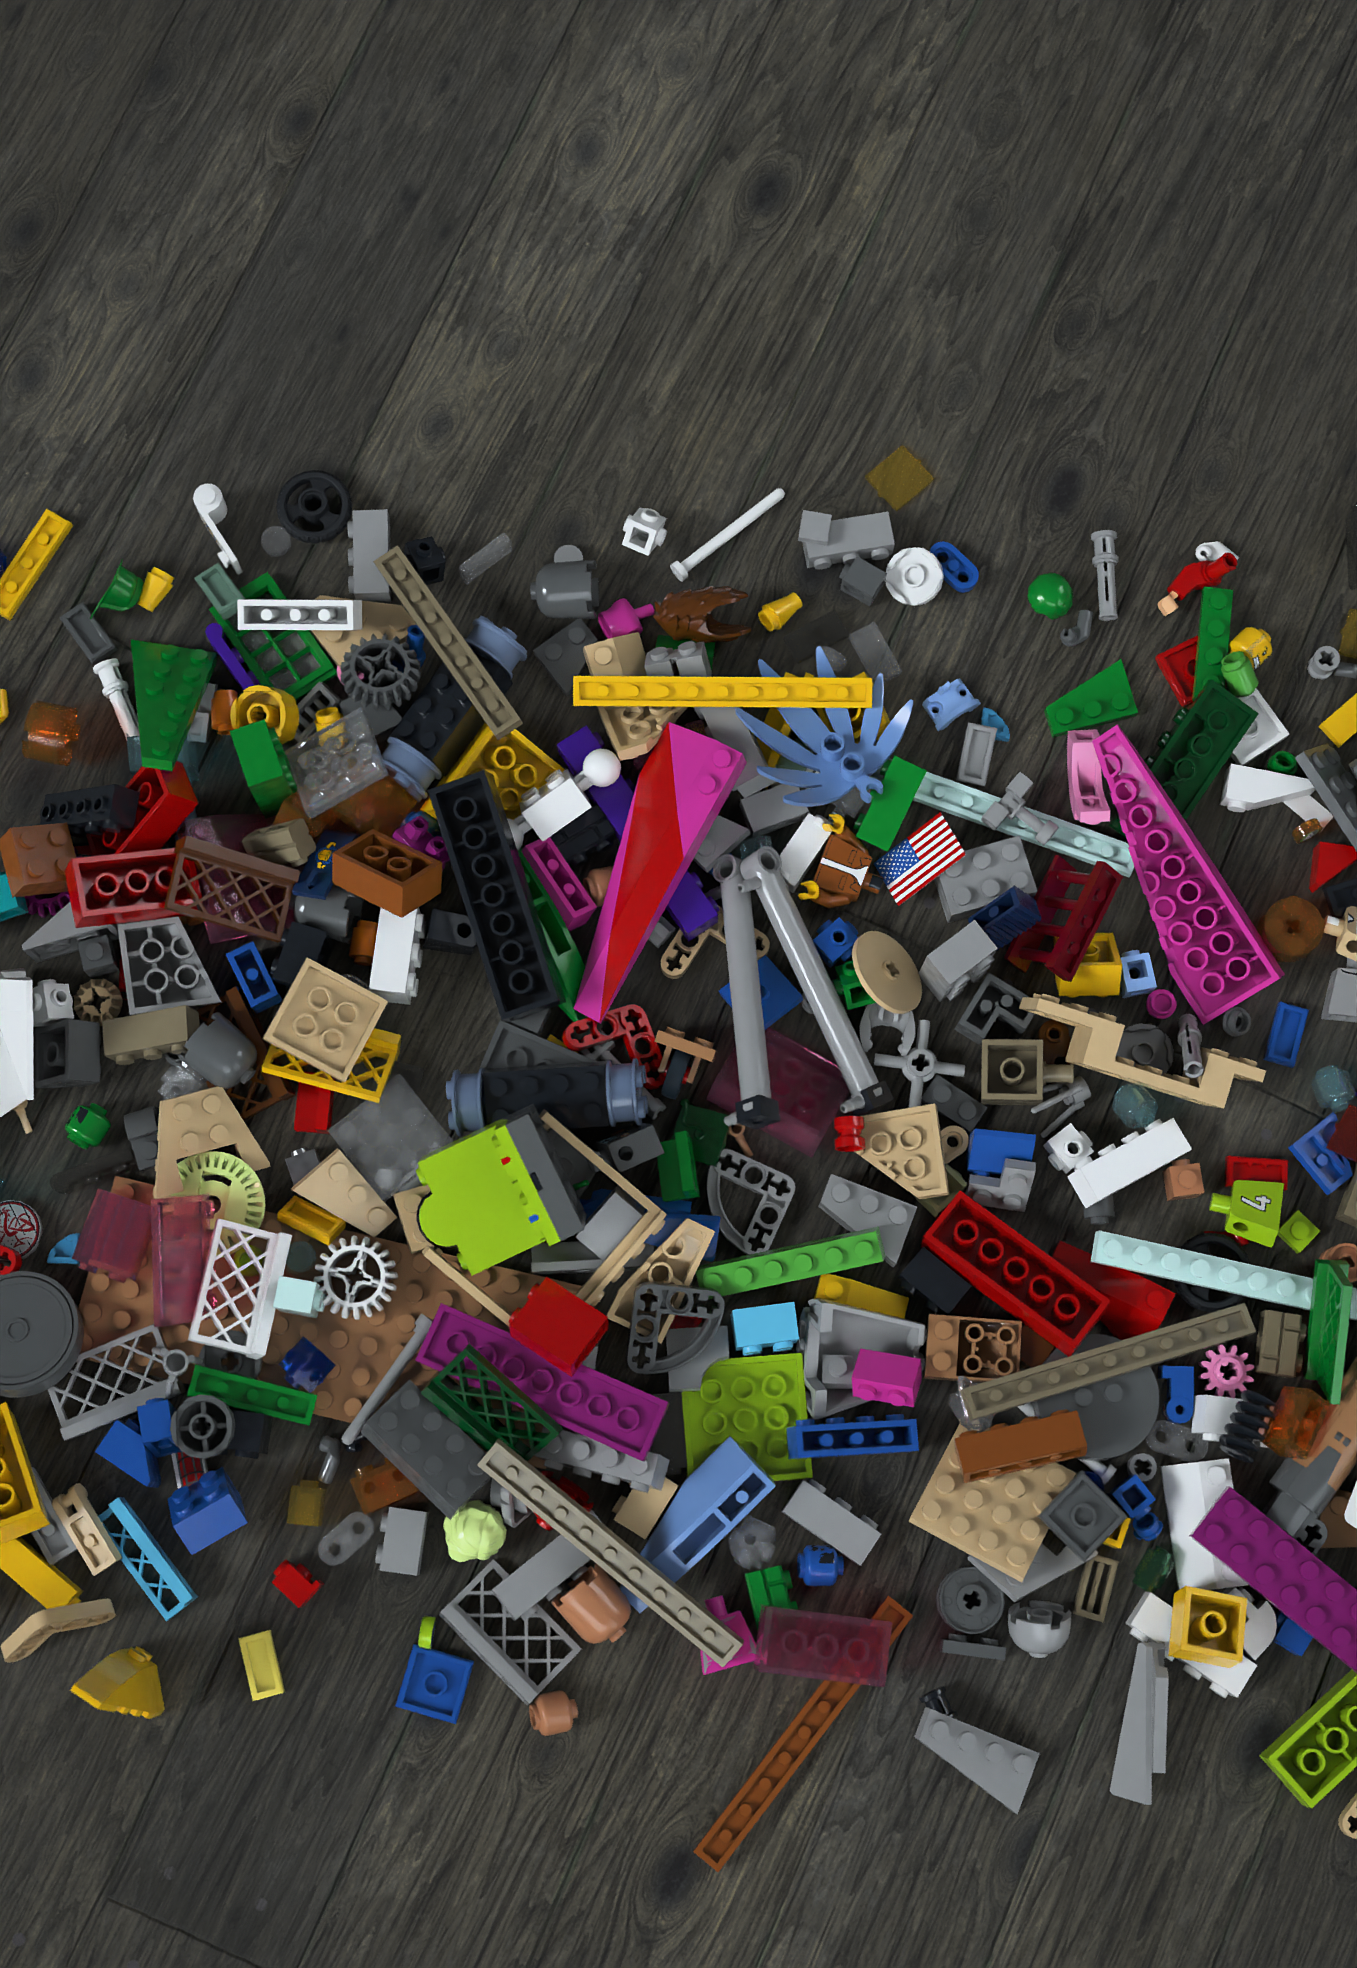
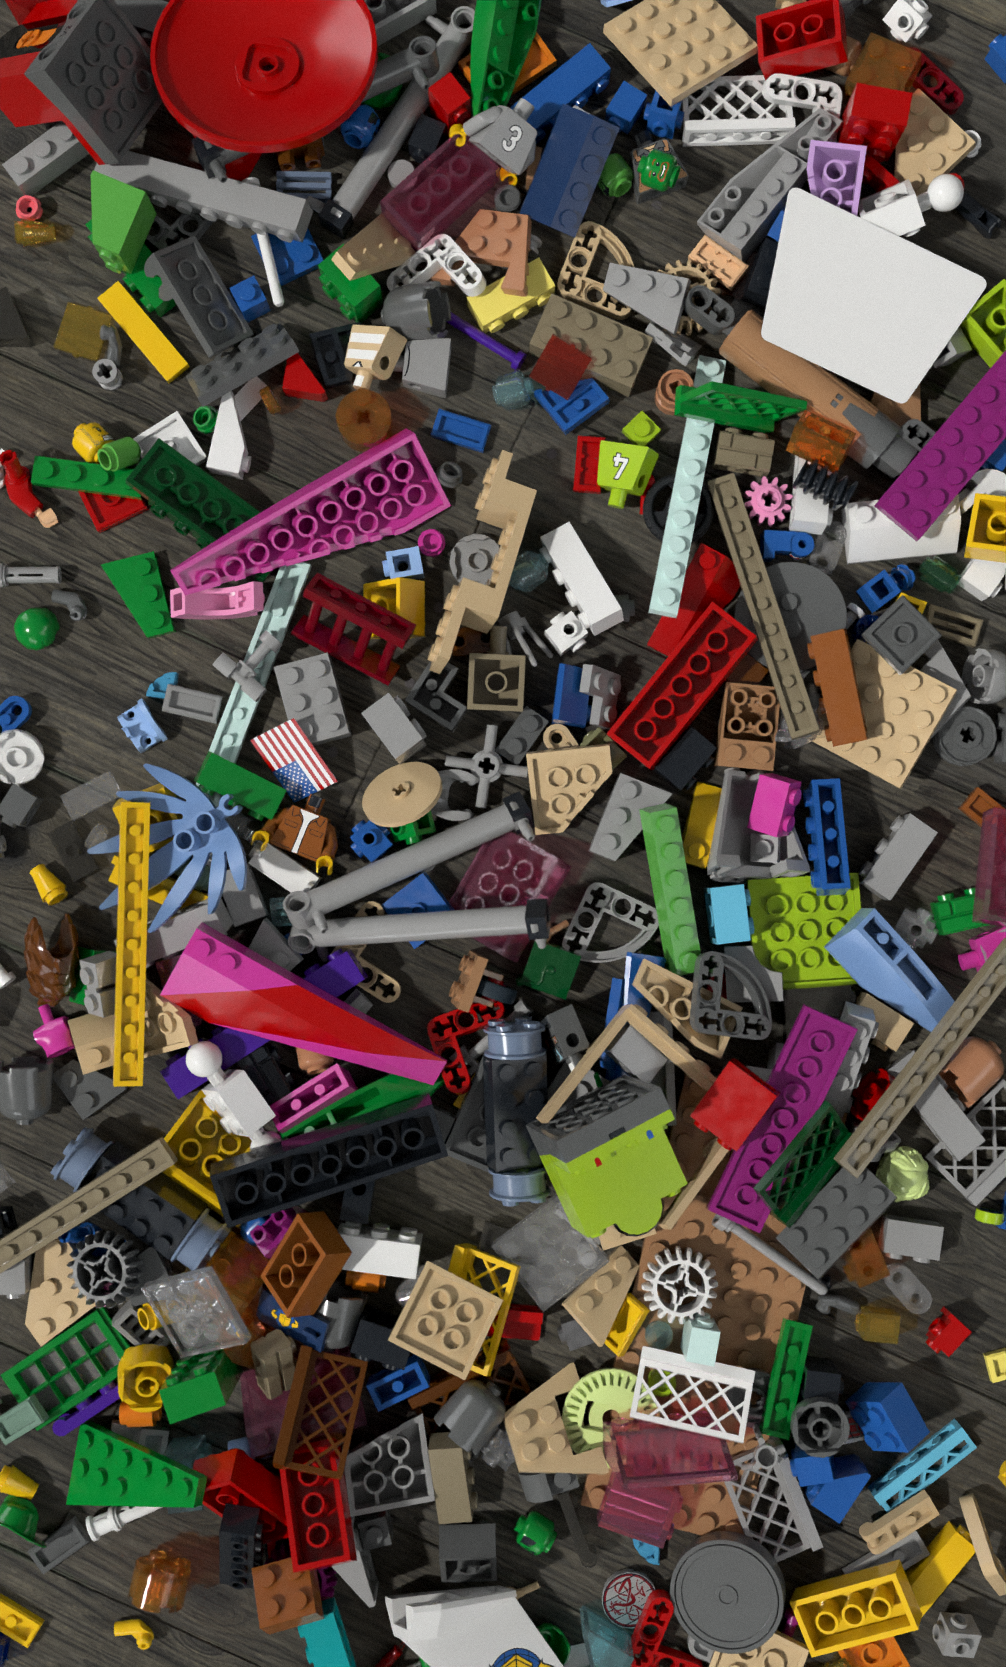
camera: 90 degrees left, 10 degrees up
white brick [33,979,74,1027] -> none
tan gear [74,978,122,1026] -> none
white brick [237,599,362,630] -> none
clear blue brick [279,1336,336,1393] -> none
green panel [657,1130,700,1203] -> none
blue head [797,1545,844,1586] -> none
red wheel [834,1116,865,1152] -> none
dark blue brick [968,885,1041,951] -> none
light grey bush [1127,1453,1157,1481] -> none
nougat brick [1163,1159,1204,1201] -> none
light grey pin [1177,1014,1204,1078] -> none

